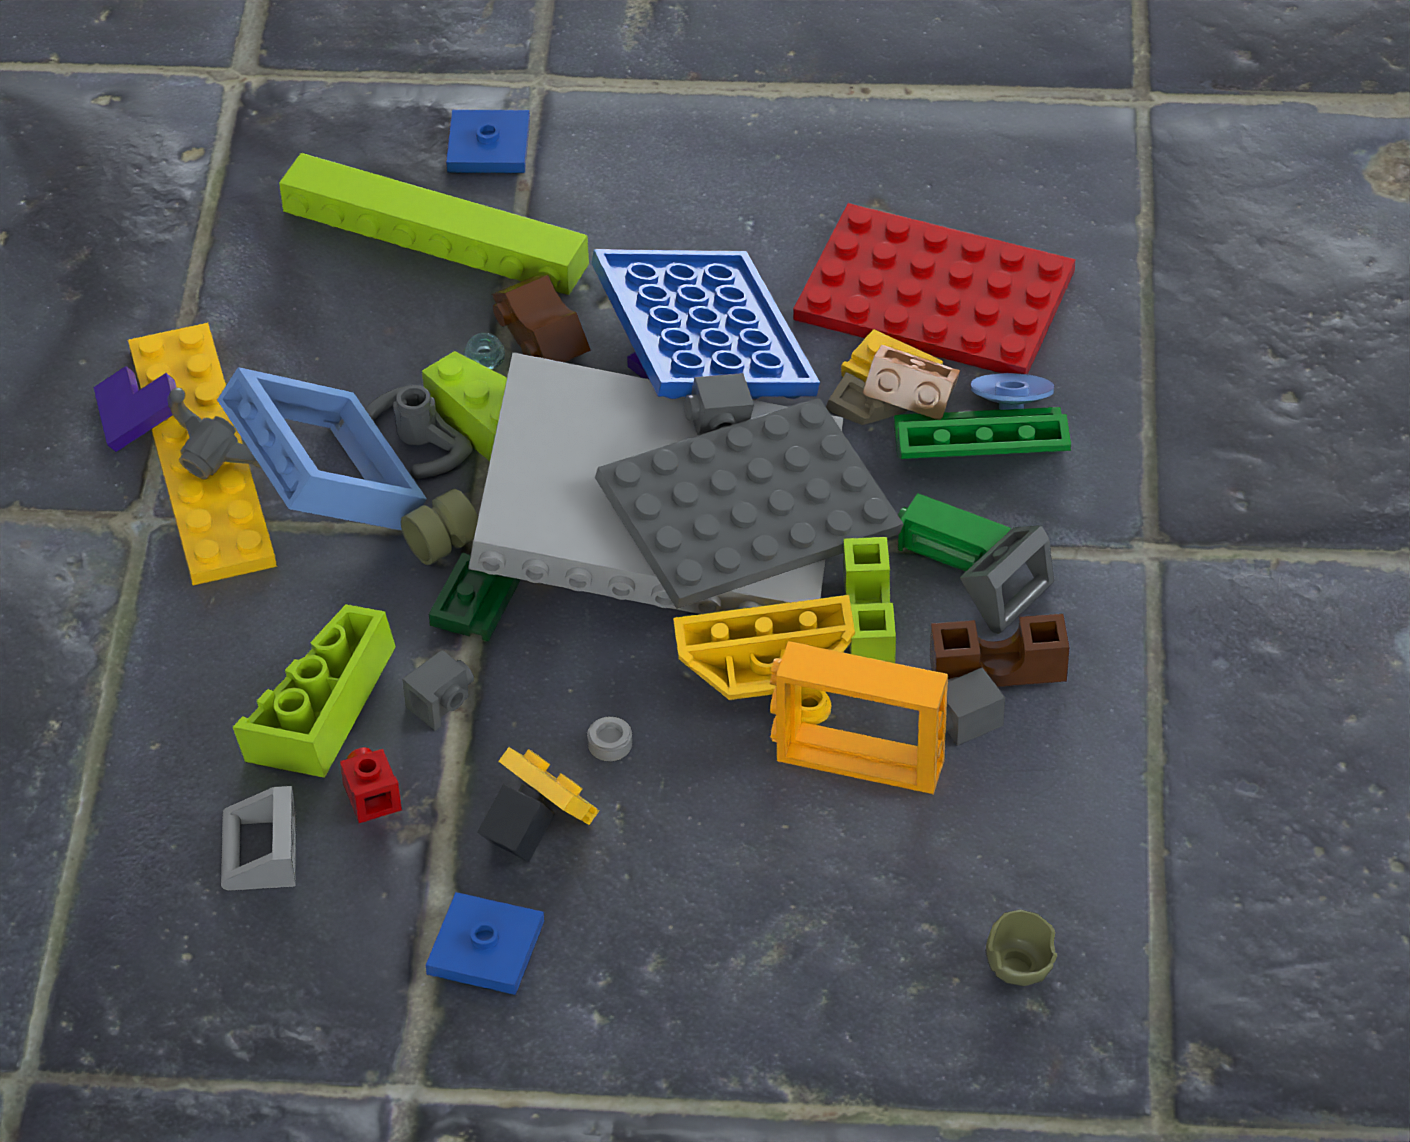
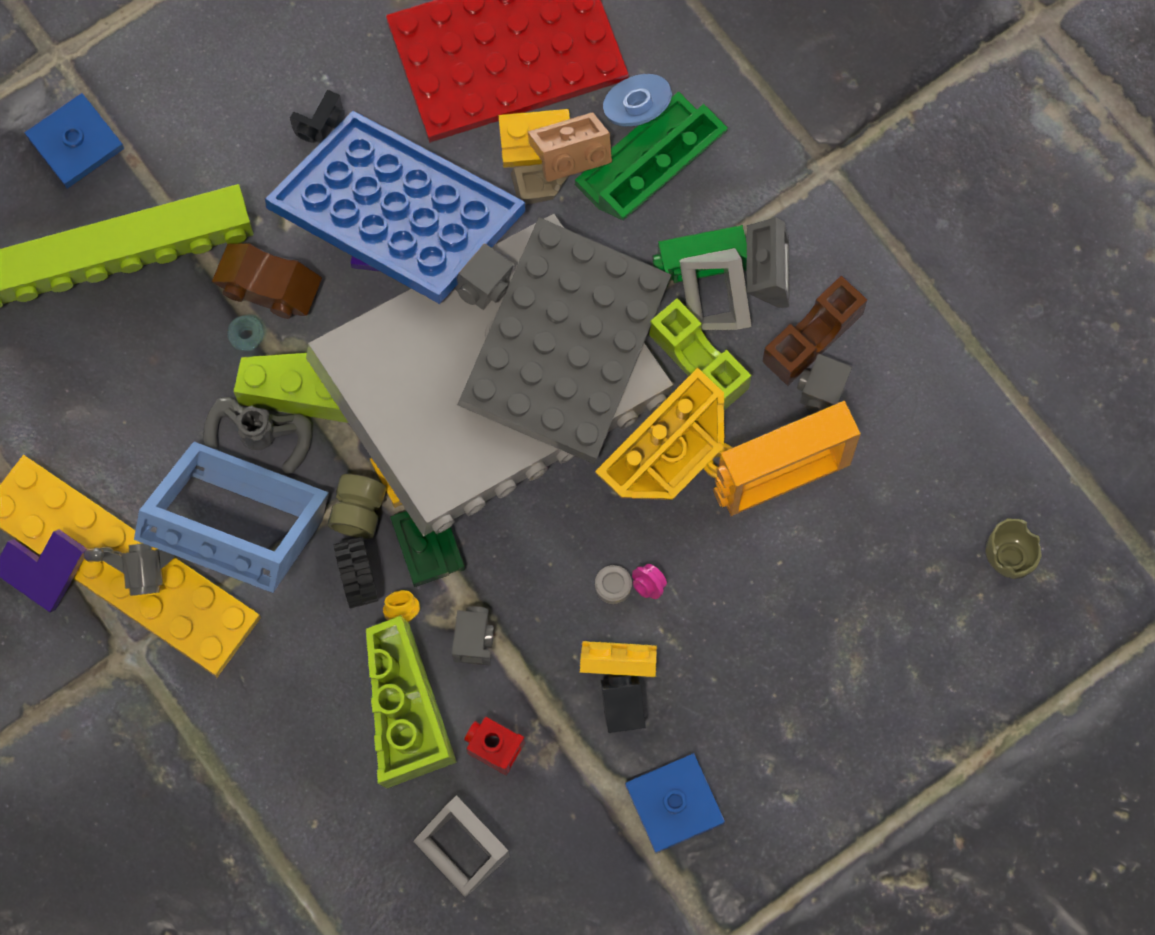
camera: 40 degrees left, 25 degrees up
none -> black bracket [290,90,345,143]
none -> black tyre [333,537,379,609]
none -> yellow plate [383,590,420,622]
none -> dark pink plate [632,564,667,599]
none -> light grey tile [680,248,752,330]

